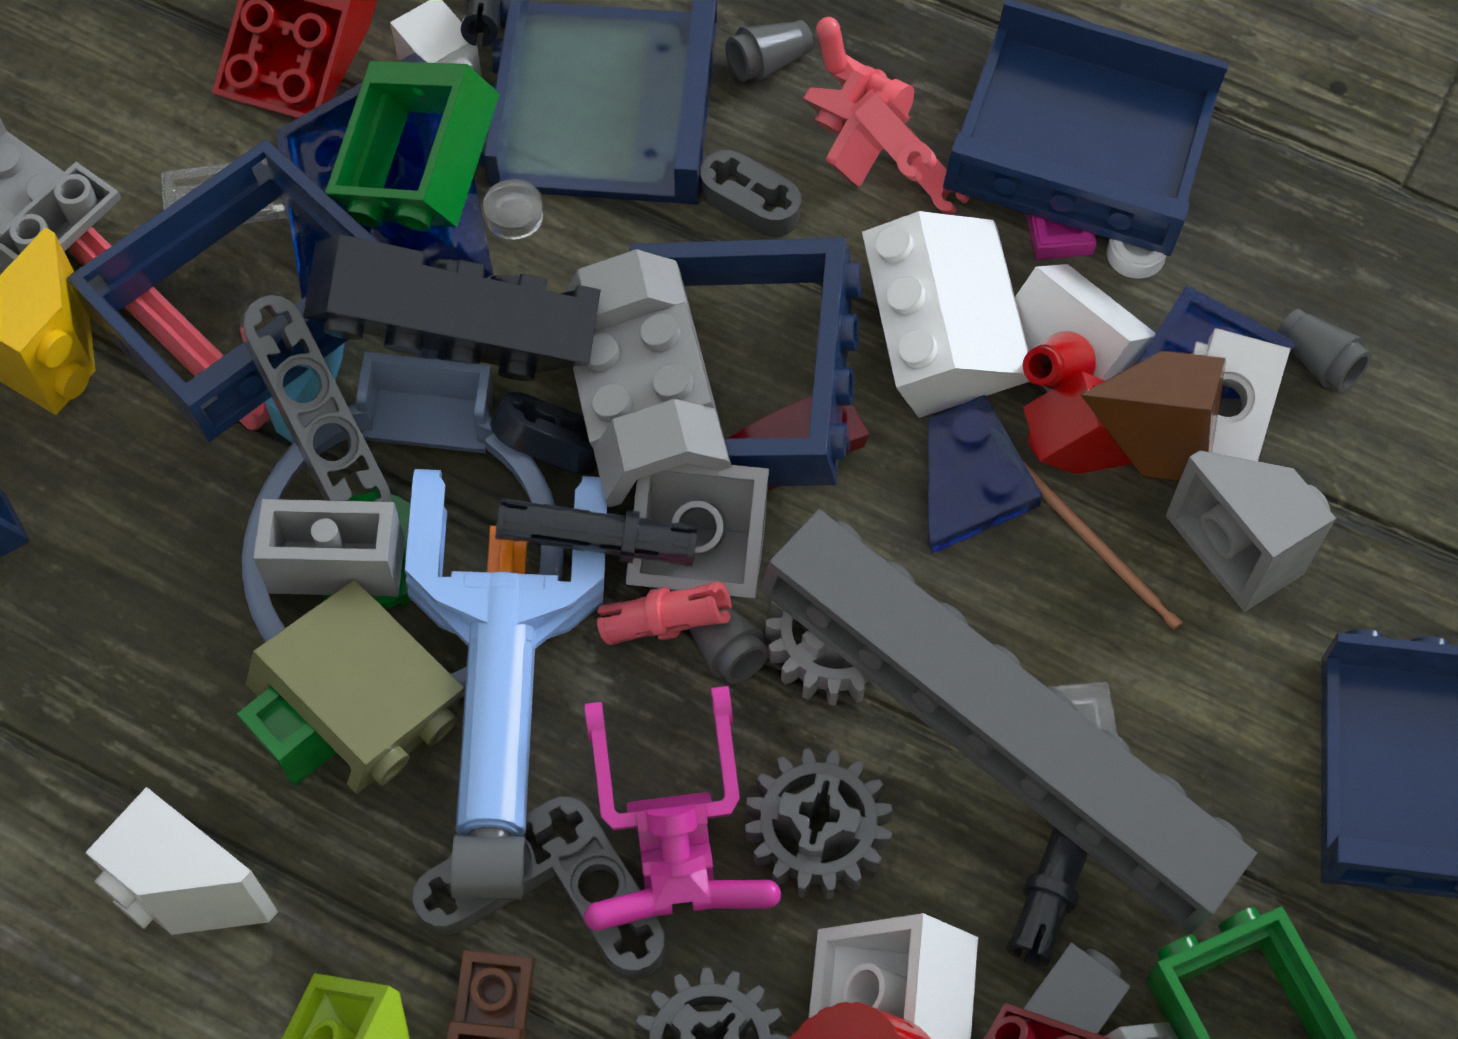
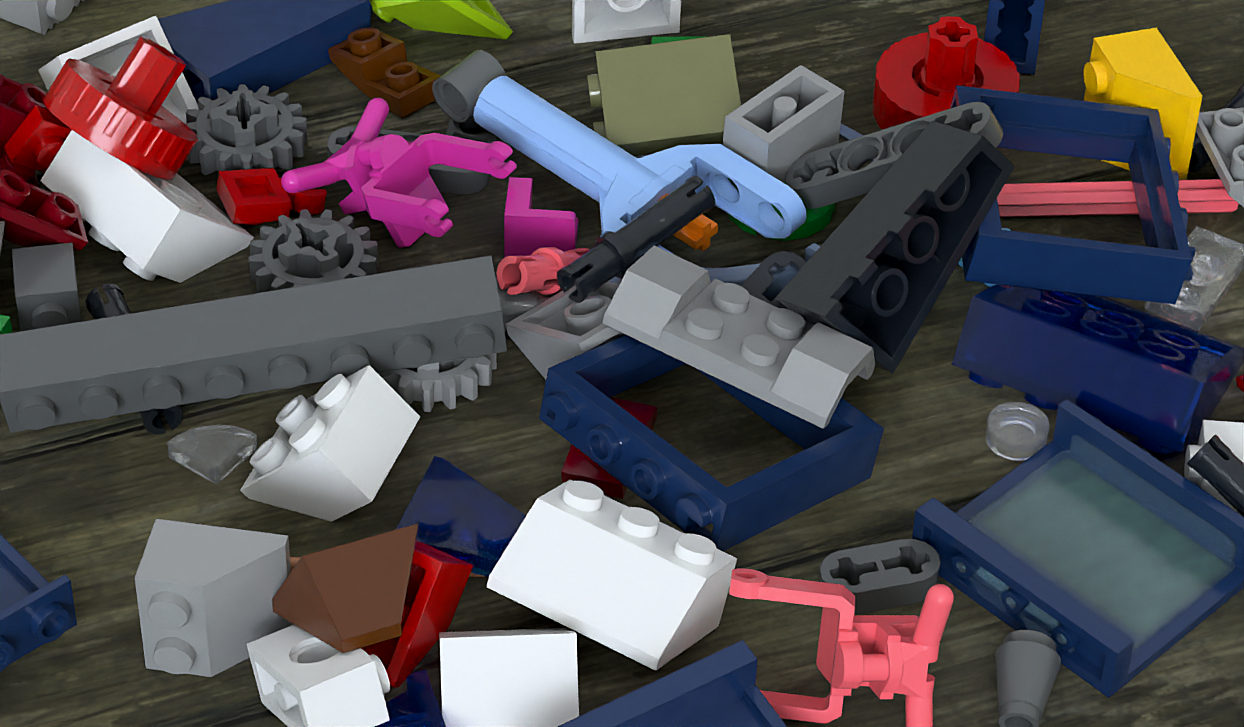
camera: 130 degrees right, 20 degrees down
green window [325,61,500,232] -> none
red cone [1022,331,1096,389] -> none
none -> red plate [216,168,327,225]
none -> white slope [240,365,420,522]
none -> dark pink panel [504,177,578,258]
none -> red piece [872,16,1020,130]

